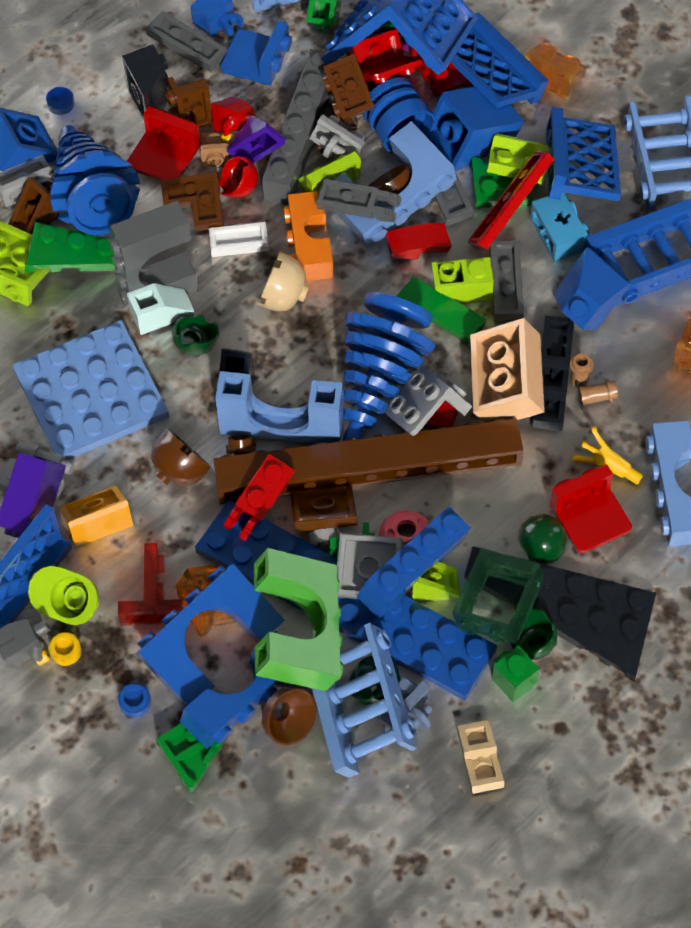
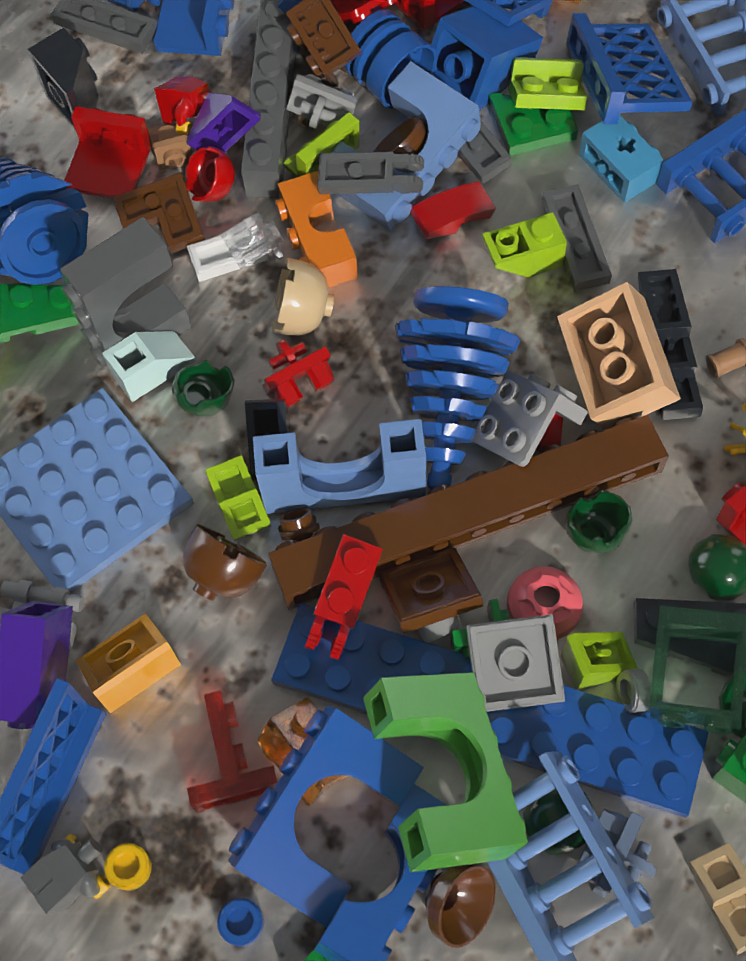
camera: 10 degrees left, 5 degrees up
lime piece [28,566,100,625] -> none
reddish brown bracket [165,77,213,128] -> none
blue arch [356,506,471,619] -> none
green tile [397,276,486,344] -> none
red tile [468,152,554,250] -> none
blue slope [553,247,631,330] -> none
medium nougat pin [569,353,594,388] -> none
none -> lime slope [205,455,271,541]
none -> clear bracket [220,212,284,269]
none -> red hips [262,339,335,408]
none -> dark green hair [565,490,633,553]
none -> light grey tile [616,668,652,713]

